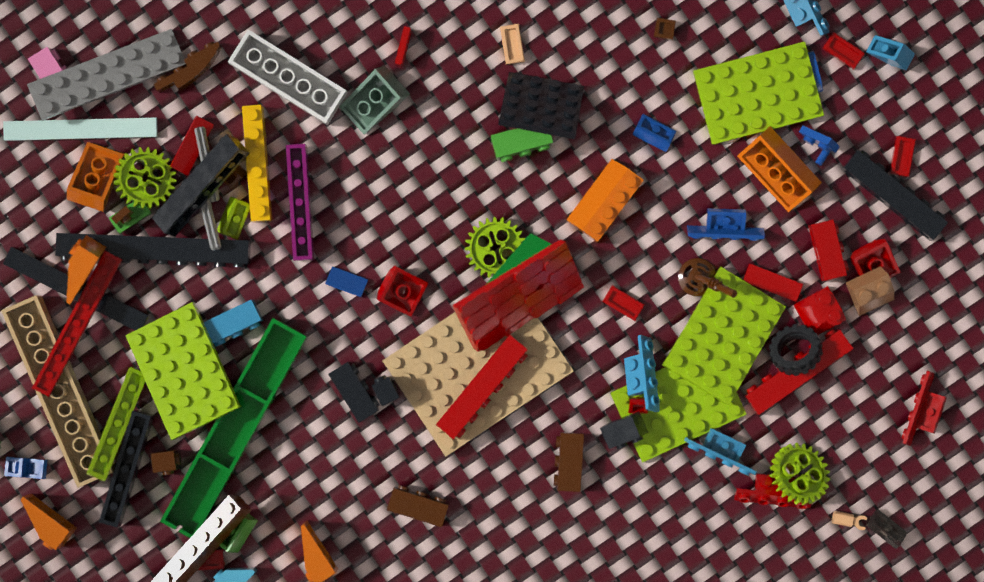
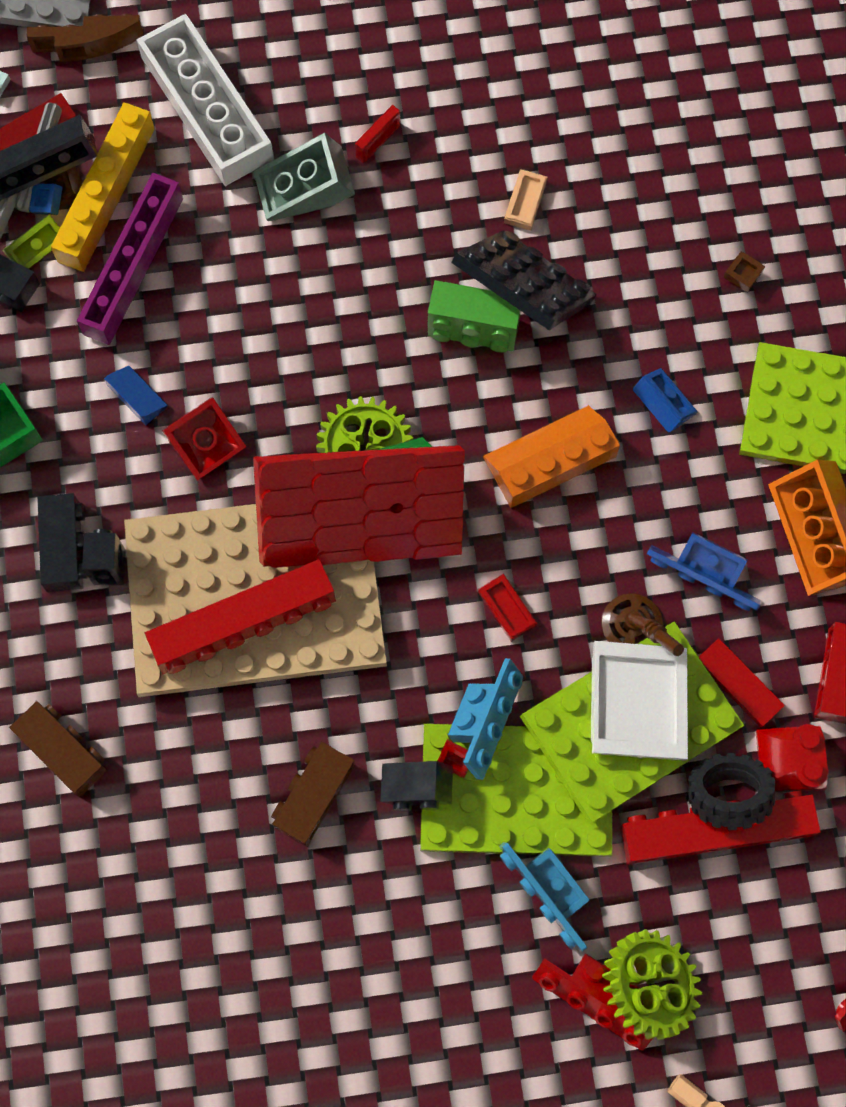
camera: 25 degrees right, 15 degrees down
none -> blue plate [29,183,63,215]
none -> white piece [591,641,688,760]

